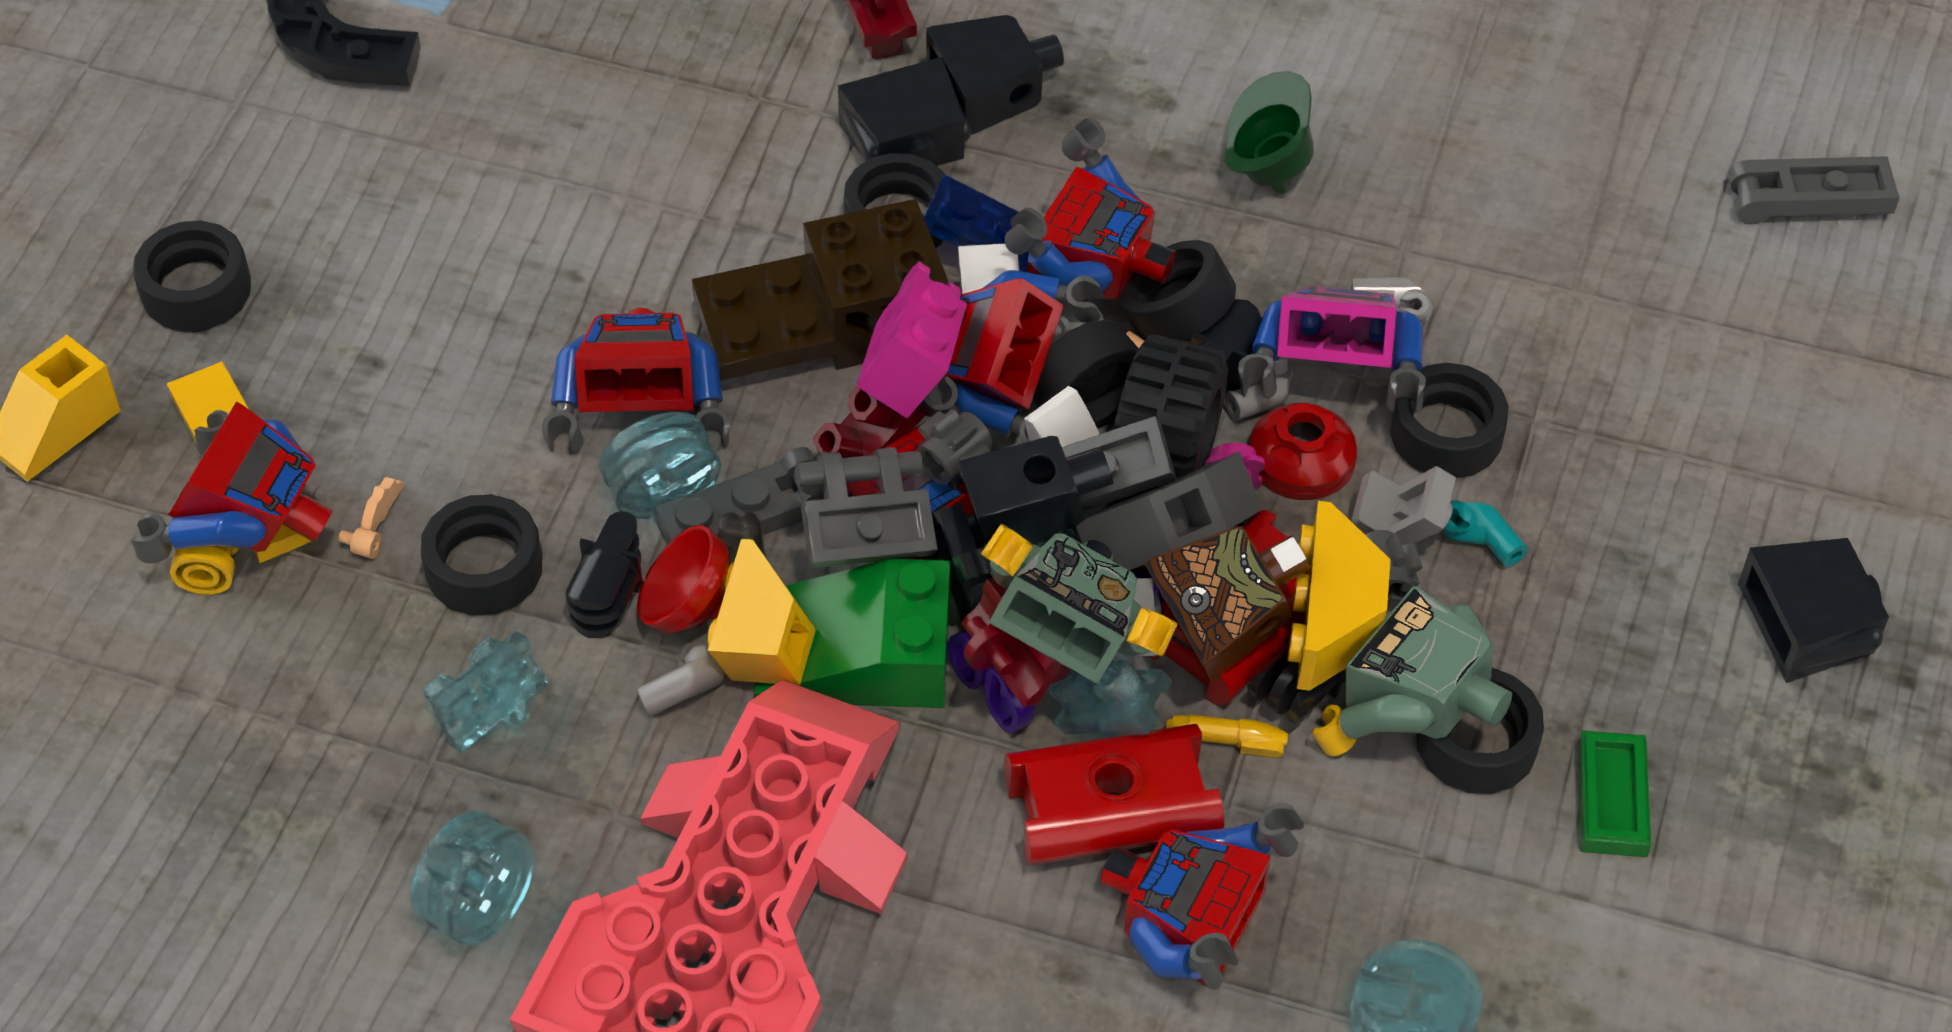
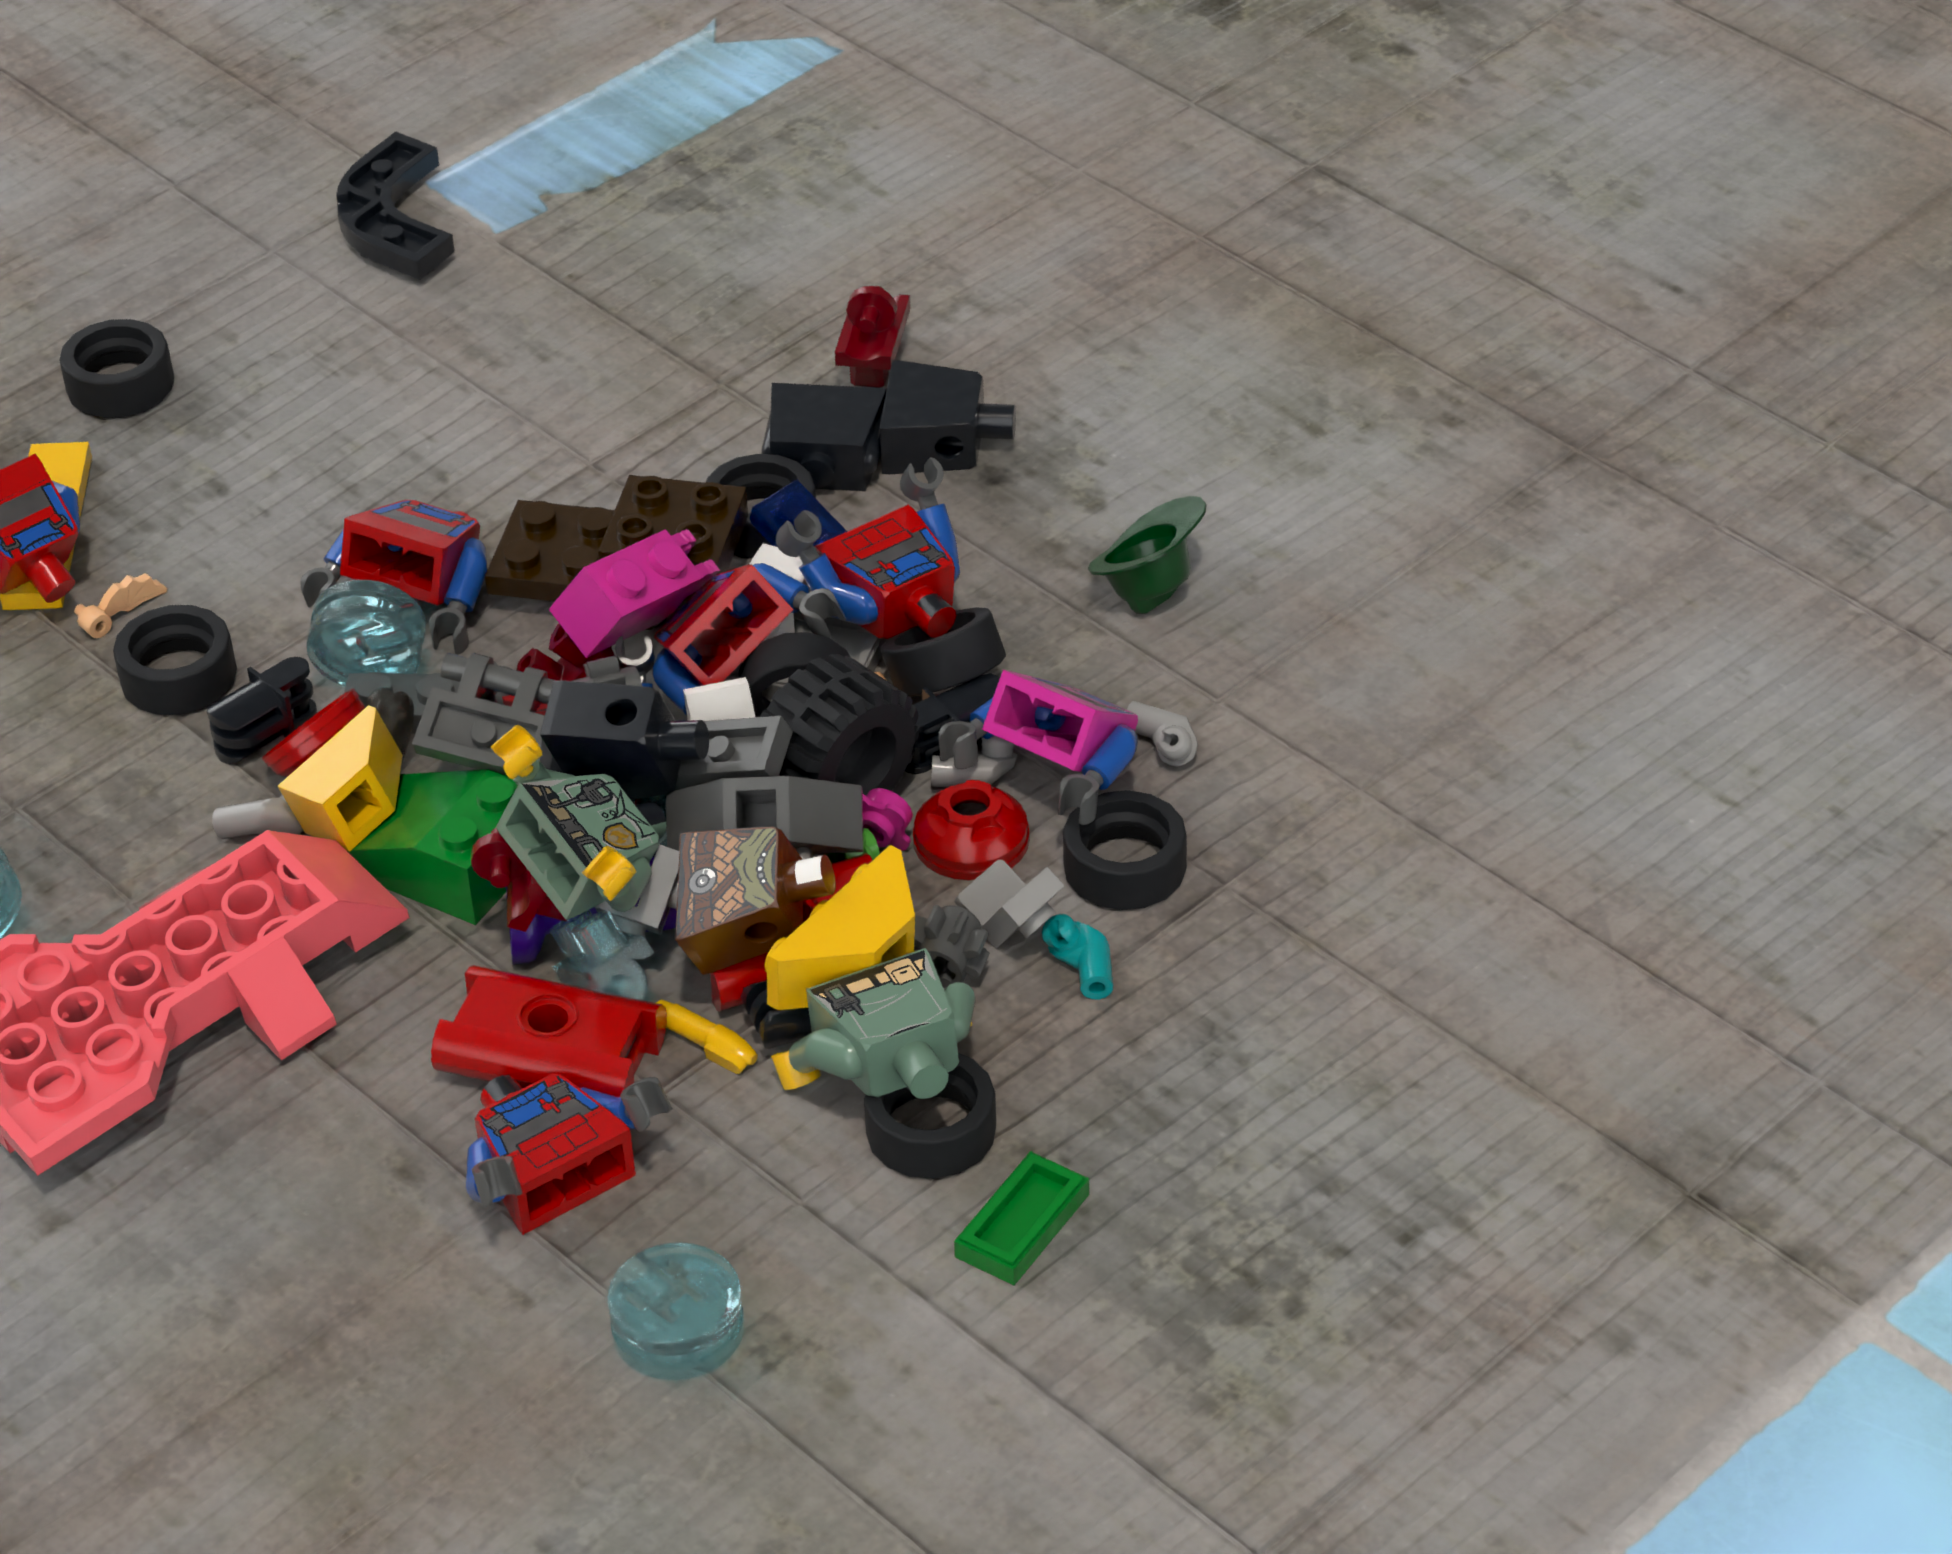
camera: 30 degrees right, 10 degrees down
clear light blue hips [423,631,548,753] -> none
dark grey plate [1728,156,1899,225] -> none
black torso [1738,538,1889,683] -> none

